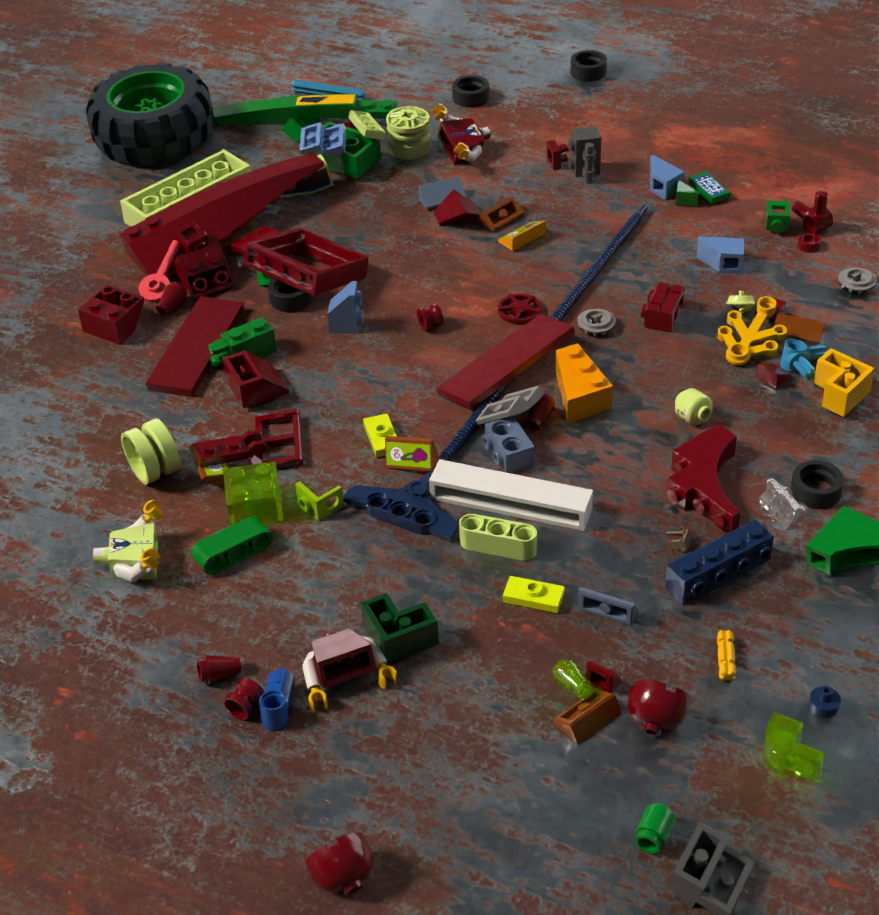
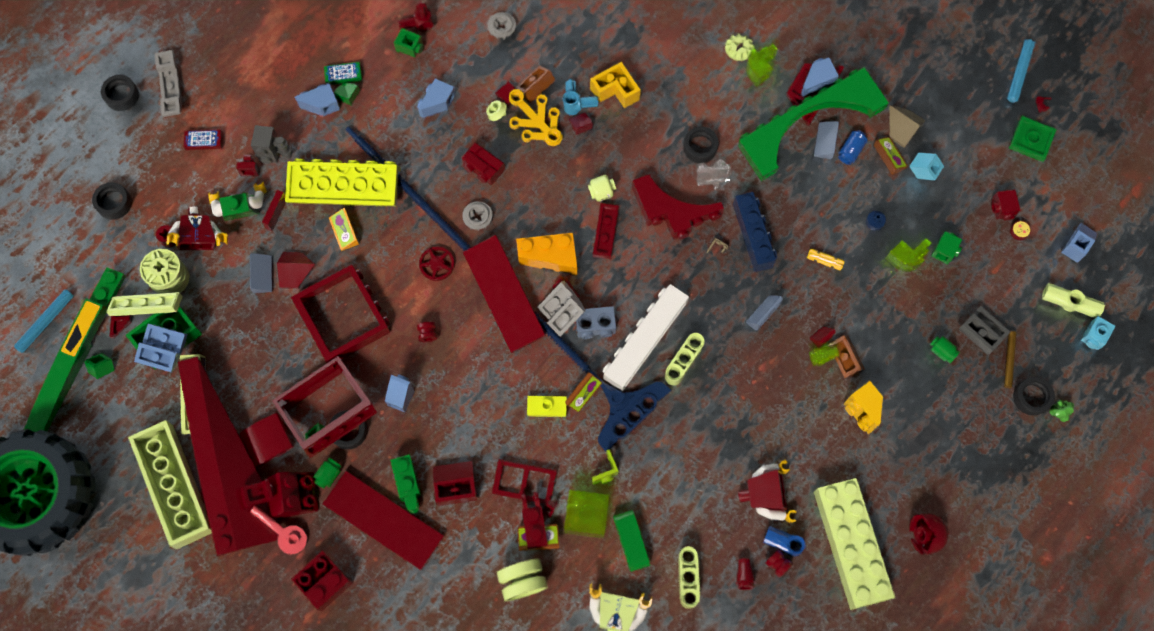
camera: 75 degrees left, 30 degrees up
dark red cone [155,282,187,316] -> none
dark green brick [360,593,439,665] -> none
dark orange slope [476,196,525,232] -> none
neon yellow plate [502,576,565,613] -> none
dark red cylinder [627,680,691,736] -> none
dark red tile [797,233,821,253] -> none
none -> light grey slope [155,50,182,117]
none -> tile [183,130,223,150]
none -> torso [208,182,267,221]
none -> dark red tile [262,190,286,231]
none -> neon yellow bracket [285,159,401,207]
none -> dark red window [291,264,391,363]
none -> green brick [313,458,342,489]
none -> dark red tile [593,203,619,259]
none -> yellowish green beam [678,547,700,609]
none -> yellowish green brick [814,478,895,610]
none -> yellow slope [844,381,883,434]
none -> green brick [931,231,962,264]

